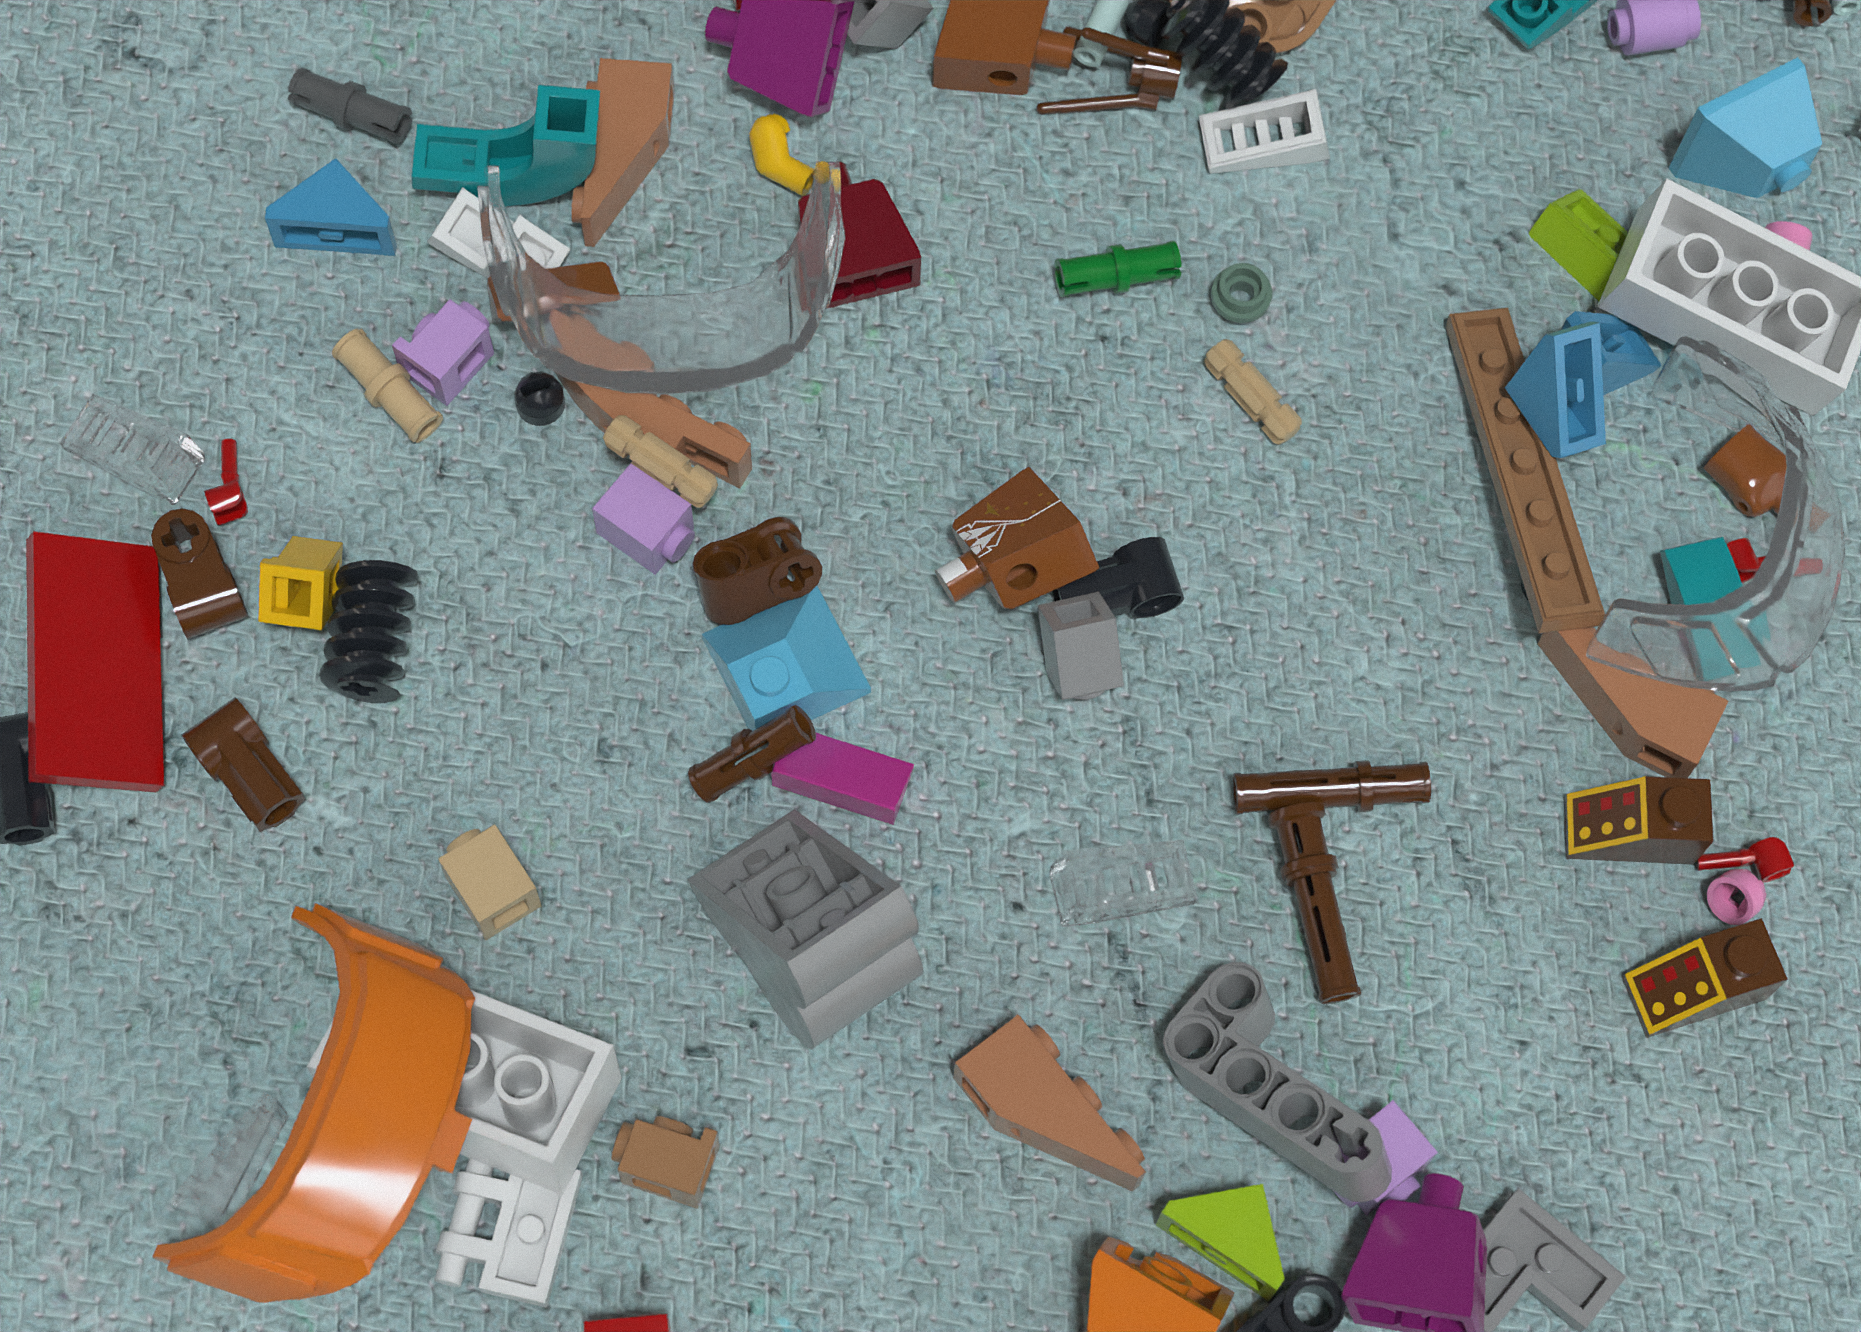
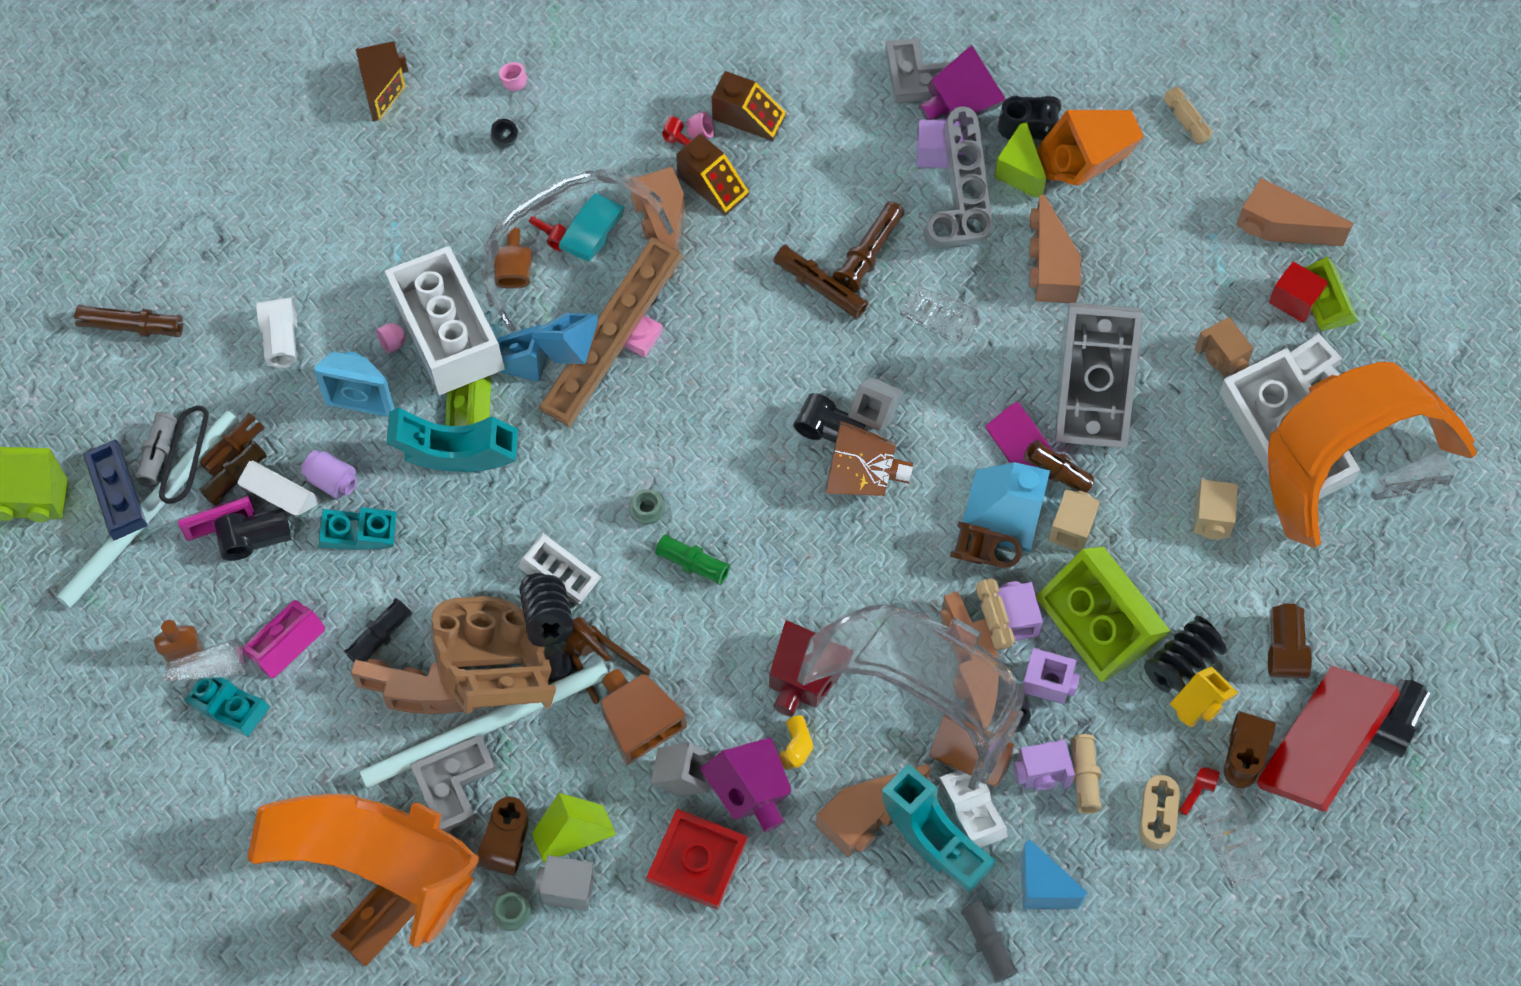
camera: 135 degrees left, 5 degrees down
tan axle [1204,339,1302,445] -> none
none -> teal arch [386,407,518,472]
none -> bright pink plate [624,315,663,358]
none -> lavender brick [1020,648,1080,704]
none -> lime slope [1036,546,1171,682]
none -> tan brick [1048,489,1100,552]
none -> tan beam [1139,775,1180,850]

